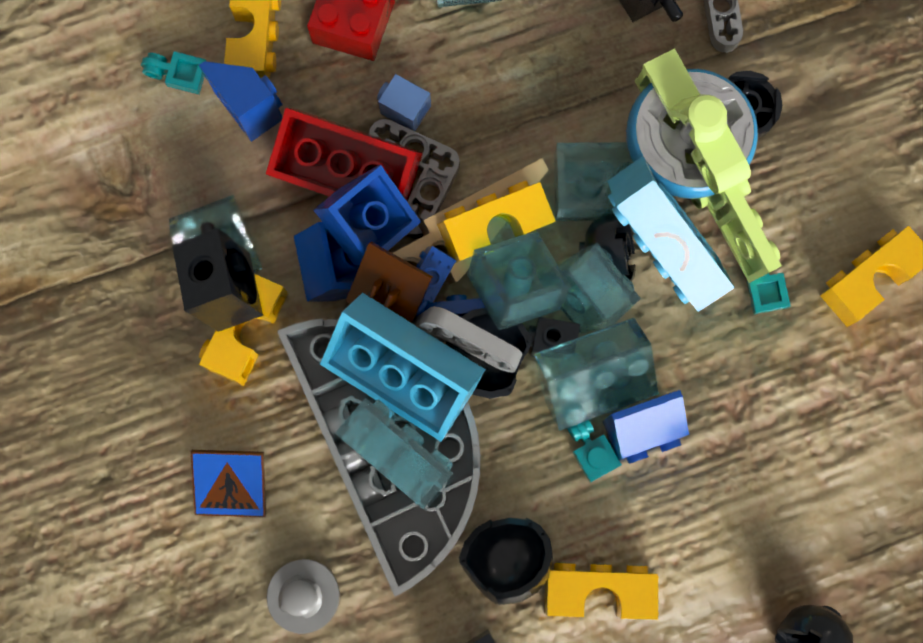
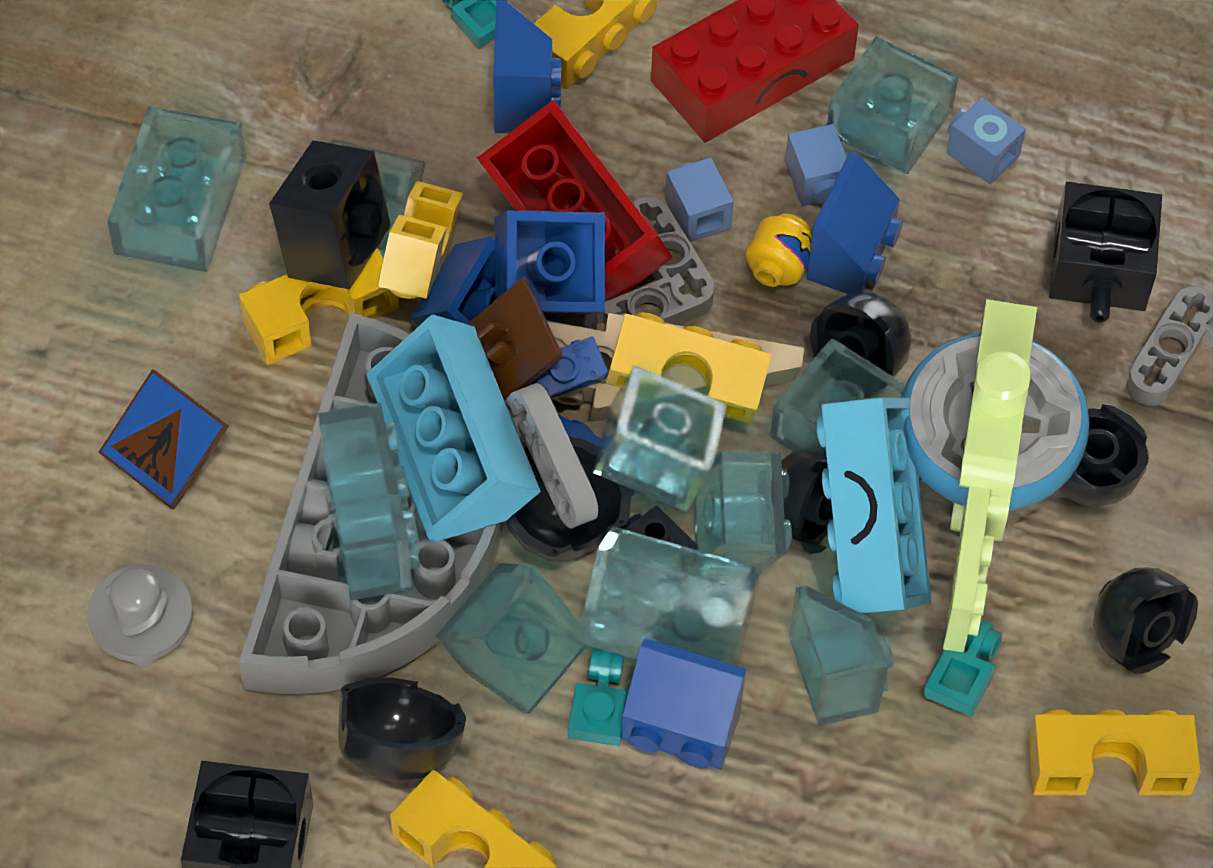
camera: 35 degrees right, 20 degrees down
none -> clear light blue brick [107,106,246,272]
none -> yellow arch [378,181,463,299]
none -> clear light blue slope [436,563,593,714]
none -> yellow head [745,213,813,287]
none -> medium blue brick [785,124,847,207]
none -> clear light blue slope [789,585,893,727]
none -> blue slope [807,151,903,294]
none -> black cylinder [810,292,912,394]
none -> black cylinder [1093,567,1198,674]

